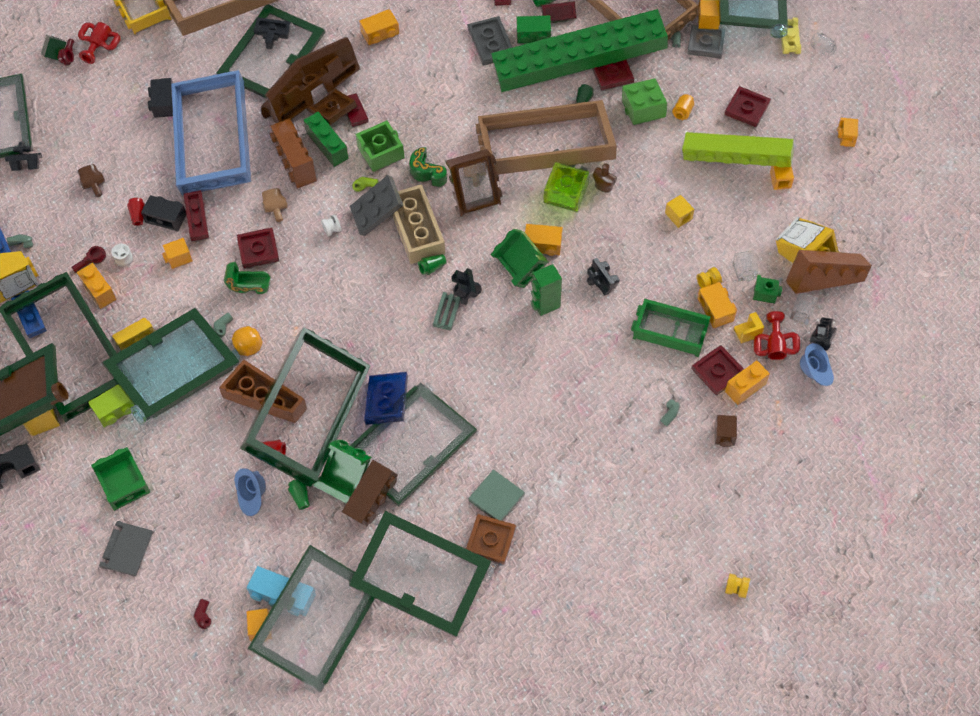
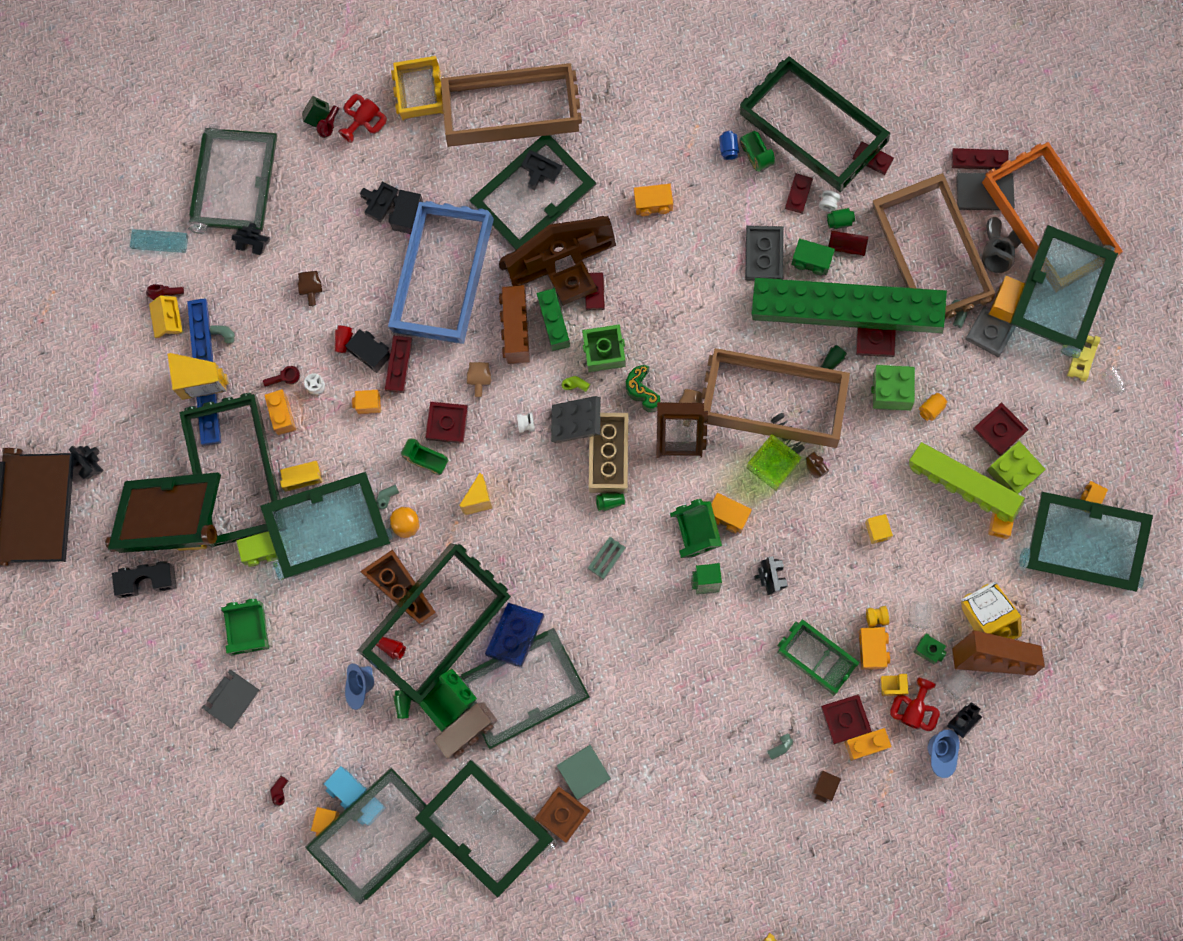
camera: 25 degrees right, 15 degrees up
black hips [451,268,482,305] -> none
none -> black hinge [360,181,399,223]
none -> yellow slope [459,473,493,515]
none -> lime brick [986,441,1046,494]
none -> clear light blue door [1019,492,1153,592]

